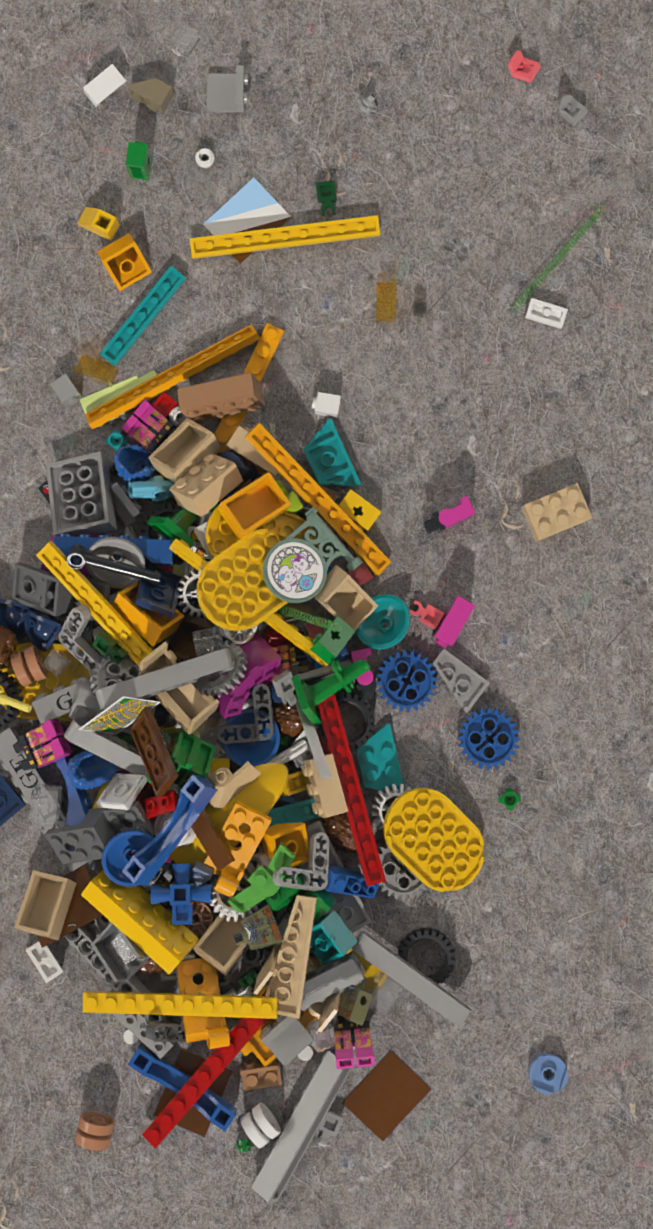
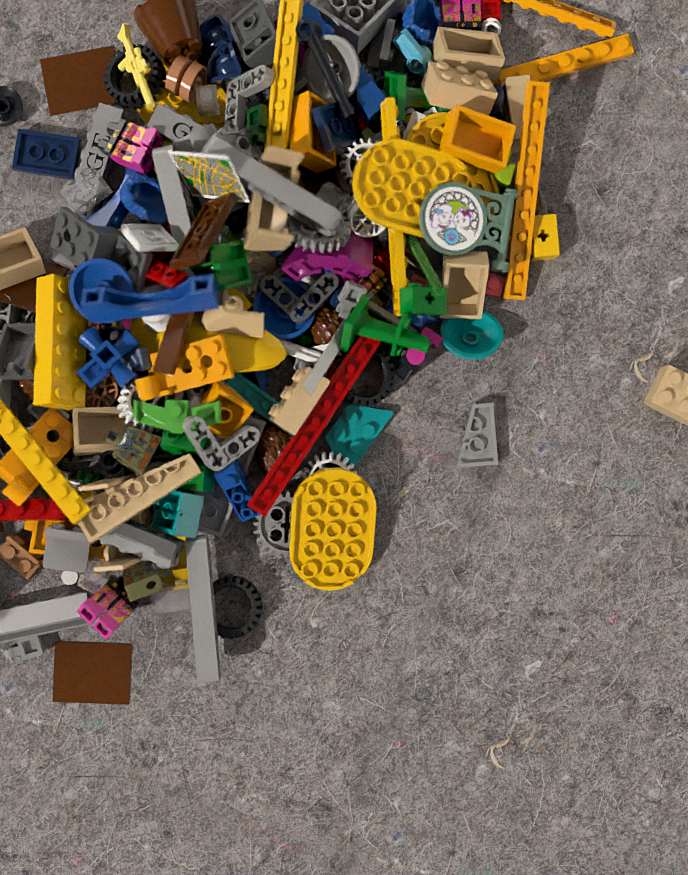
camera: 45 degrees right, 0 degrees up
medium nougat brick [177,373,265,423] -> none
yellow plate [282,770,309,797] -> none
teal wing [303,418,361,487] -> none
white brick [312,392,341,418] -> none
blue gear [376,650,438,712] -> none
coral plate [409,601,445,630] -> none
dark pink hips [423,496,475,534] -> none
dark pink brick [432,596,475,648] -> none
blue gear [457,707,520,770] -> none
green plate [498,787,521,811] -> none
medium blue plate [528,1053,568,1095] -> none

